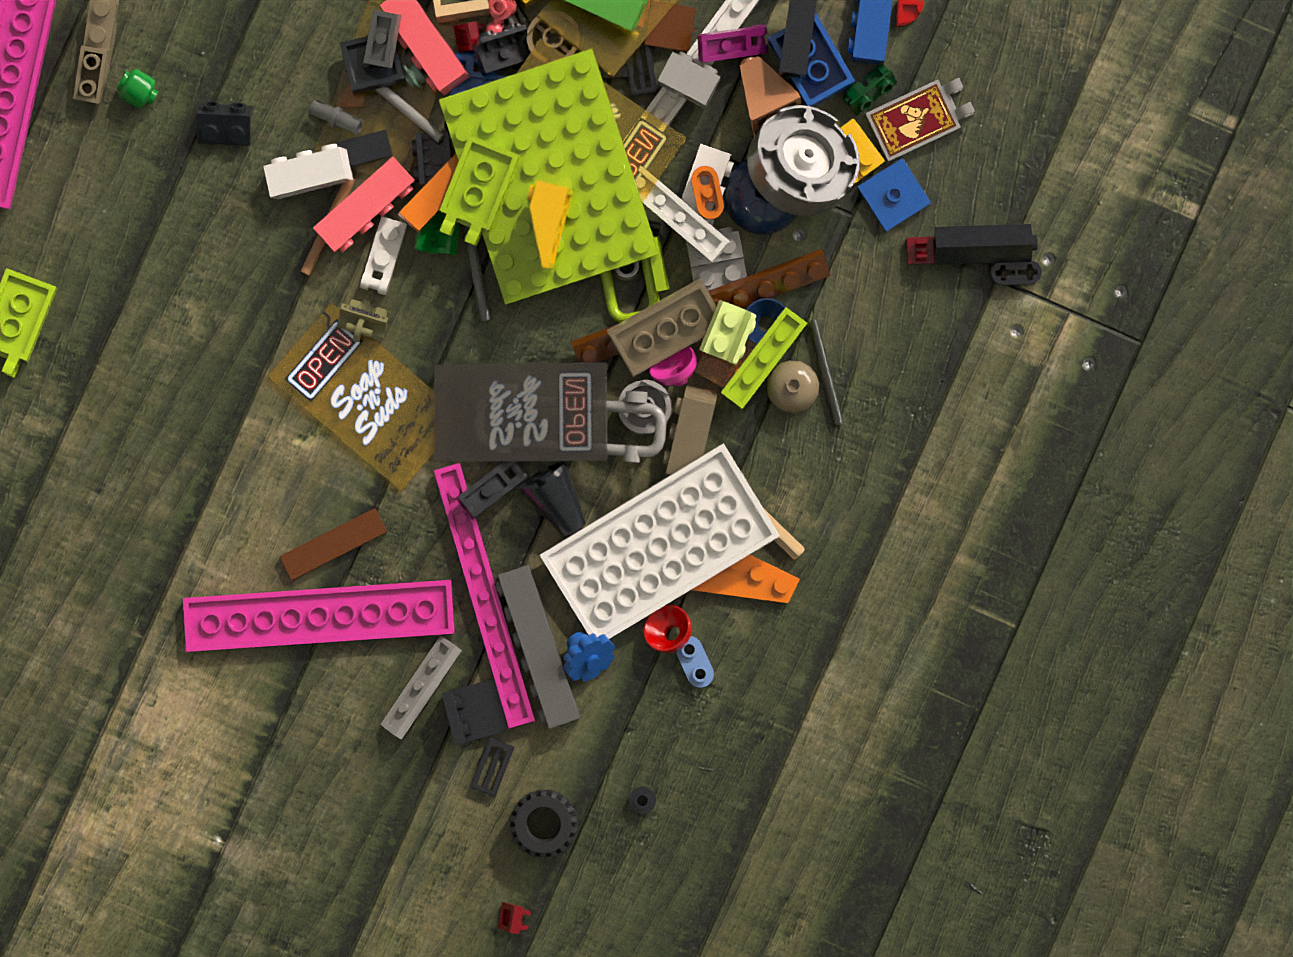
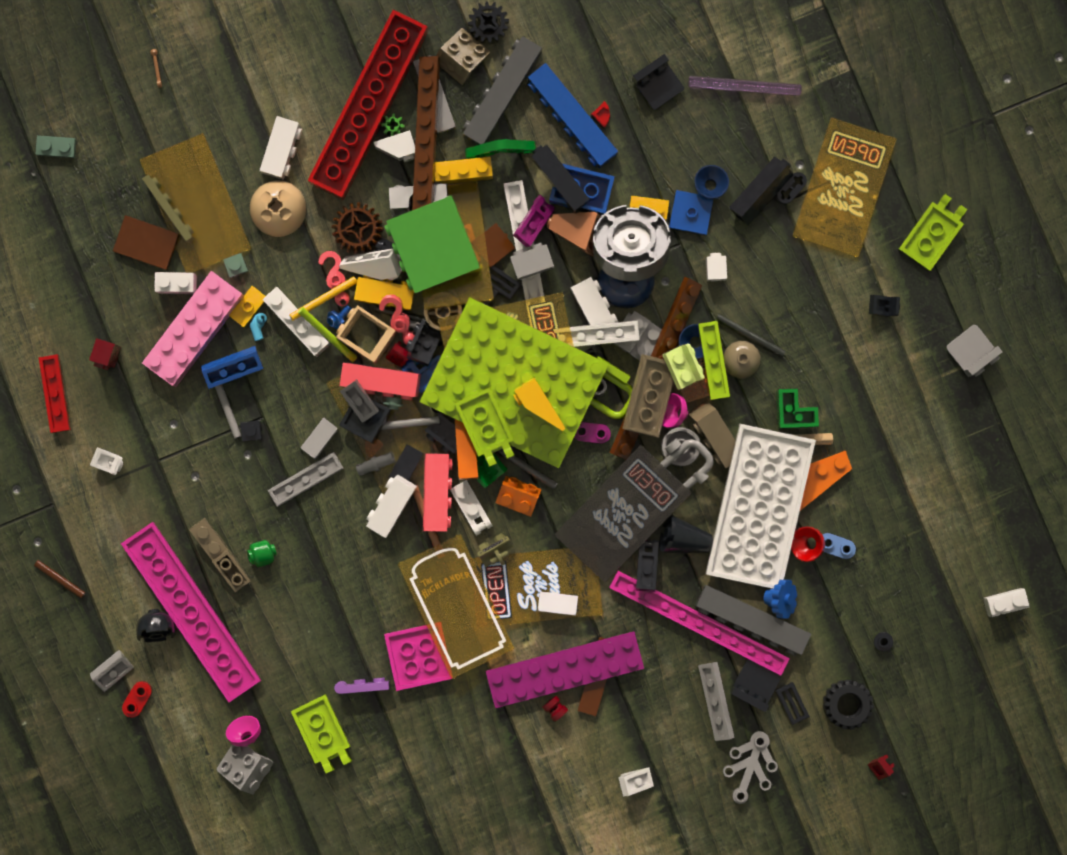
camera: 45 degrees left, 0 degrees up
dark pink plate [183,580,455,652] -> none
black bracket [196,101,253,146] -> none
orange plate [691,166,724,220] -> none
dark green hinge [842,64,897,116] -> none
tile [865,78,975,162] -> none
dark red tile [906,236,935,265] -> none
none -> light grey tile [268,452,344,507]
none -> light grey slope [300,418,339,459]
none -> medium lavender plate [334,677,390,694]
none -> dark pink plate [384,622,453,691]
none -> clear yellow piece [398,534,515,679]
none -> magenta plate [486,631,644,708]
none -> orange bracket [495,476,541,517]
none -> slope [538,591,578,616]
none -> dark red wheel [542,695,568,722]
none -> magenta plate [574,422,611,444]
none -> white slope [619,768,654,797]
none -> black bracket [632,54,684,110]
none -> clear purple axle [688,76,802,95]
none -> dark blue piece [694,165,729,200]
none -> white brick [706,253,727,282]
none -> light grey plant [723,731,778,804]
none -> green brick [776,389,819,429]
none -> clear yellow piece [792,117,897,257]
none -> black bracket [869,295,900,317]
none -> lime tile [899,194,967,271]
none -> light grey bracket [946,325,1002,377]
none -> white brick [983,588,1029,617]

